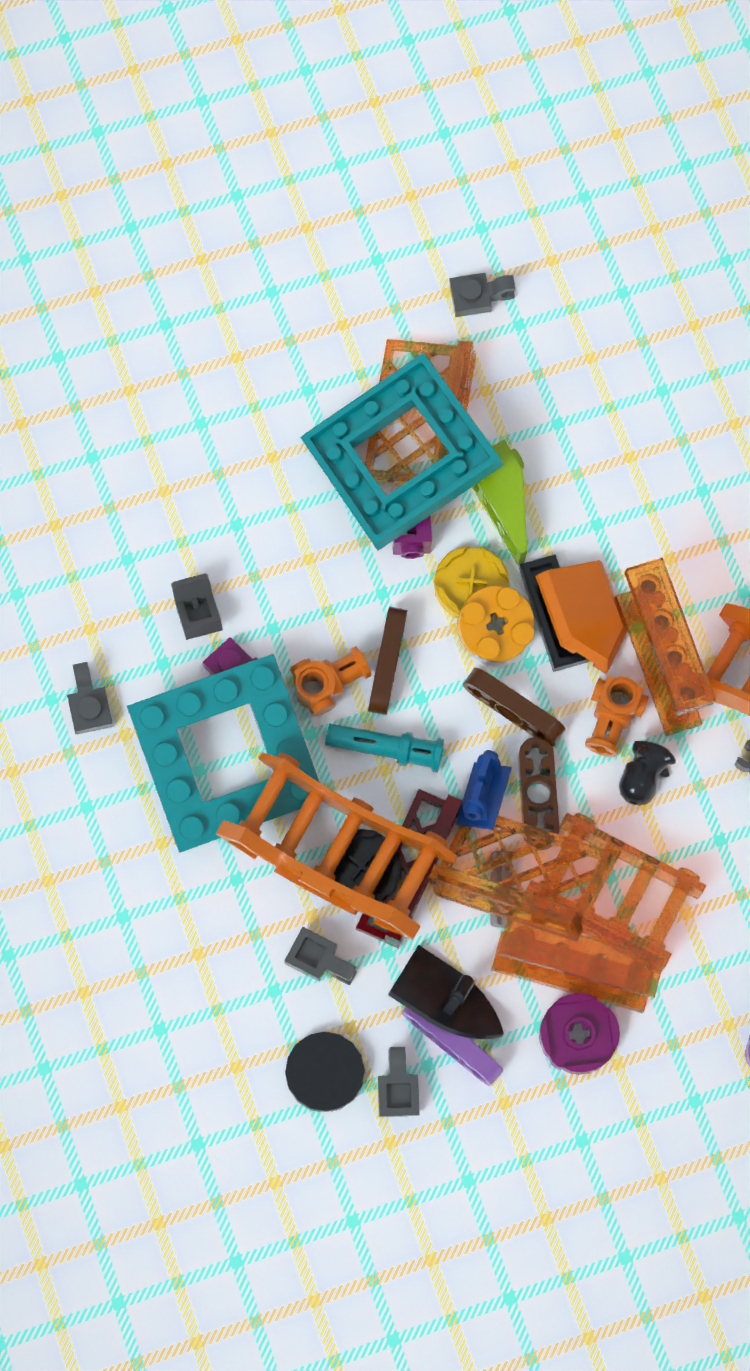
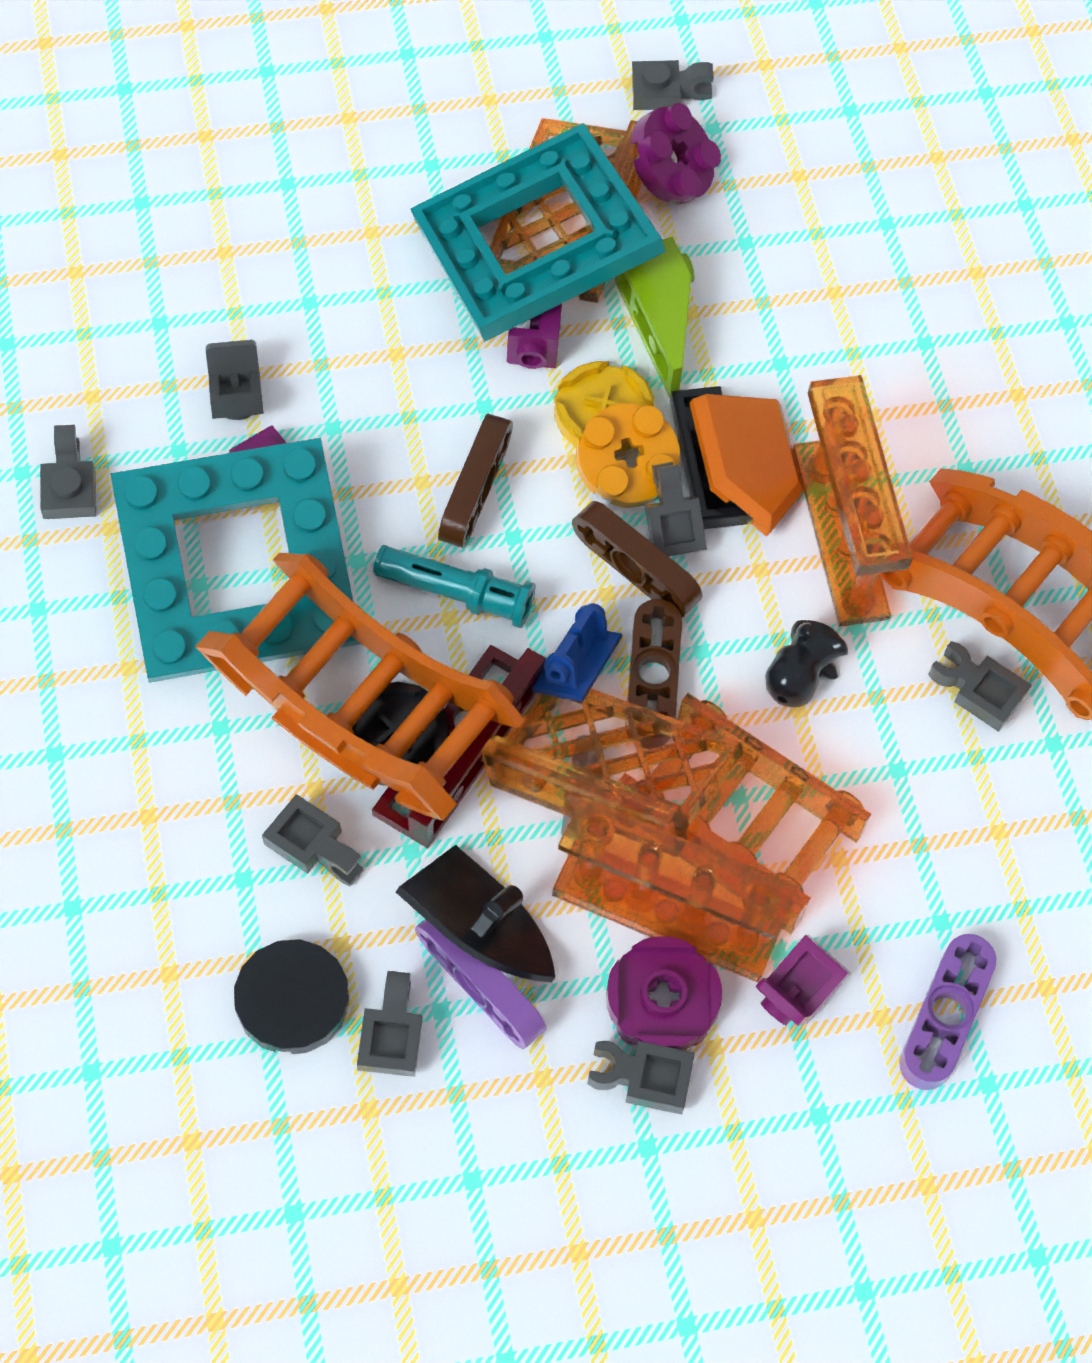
camera: 10 degrees right, 10 degrees down
orange connector [290,646,372,716] -> none
orange connector [585,676,649,757] -> none
none -> dark grey plate [587,1041,695,1115]
none -> magenta plate [631,103,721,204]
none -> dark grey plate [644,462,707,556]
none -> magenta bracket [755,935,851,1026]

